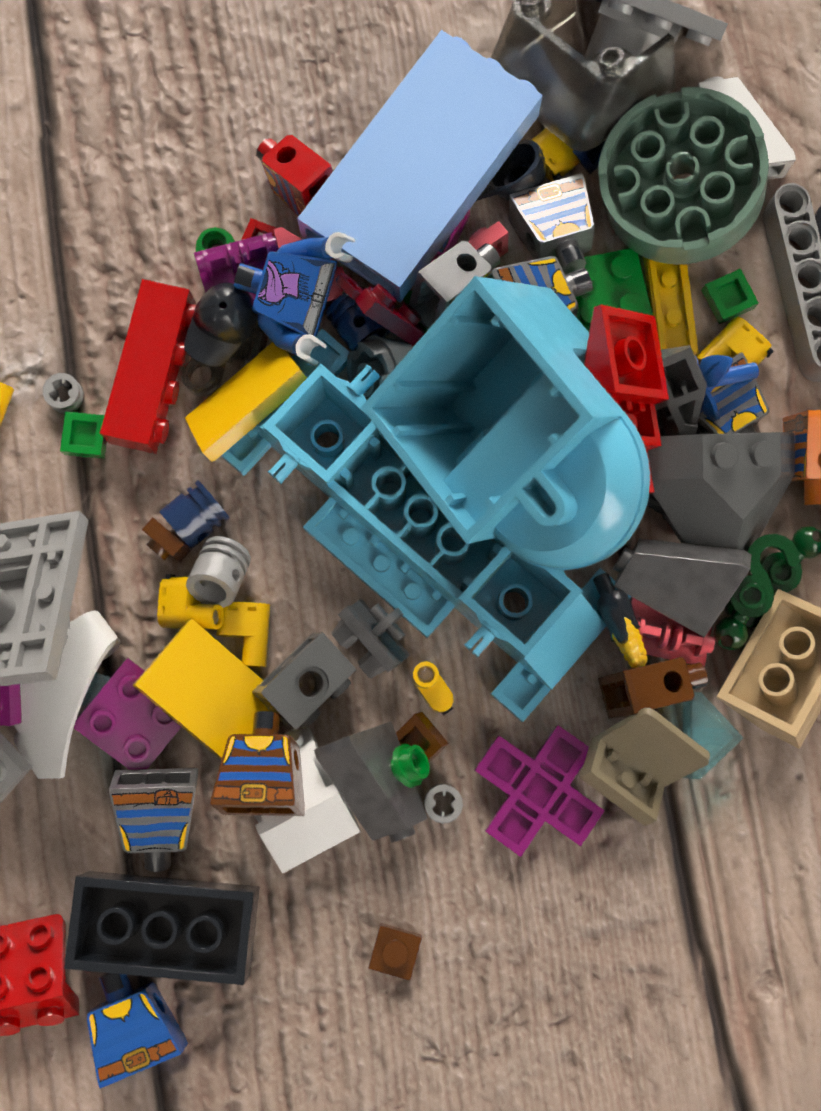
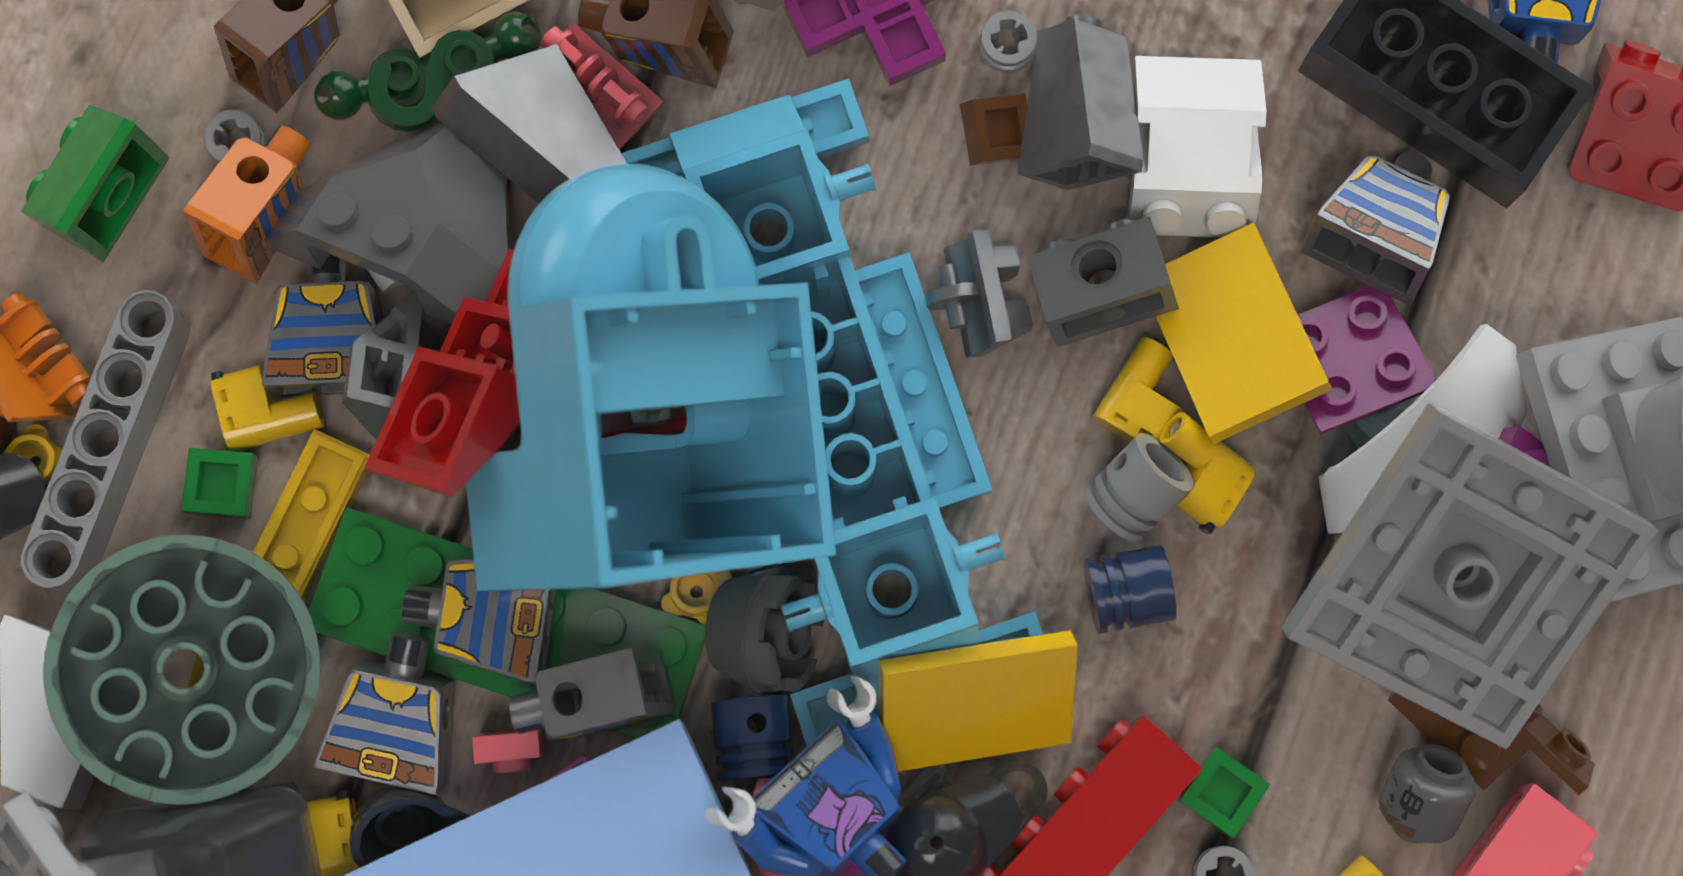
camera: 145 degrees left, 0 degrees up
reddish brown plate [141,517,191,563] -> none
torso [210,711,305,816] -> none
dark red hinge [335,273,425,346] -> none
green plate [391,744,430,788] -> none
yellow piece [412,661,454,716] -> none
black piece [593,573,648,668] -> none
blue plant [695,355,759,420] -> none

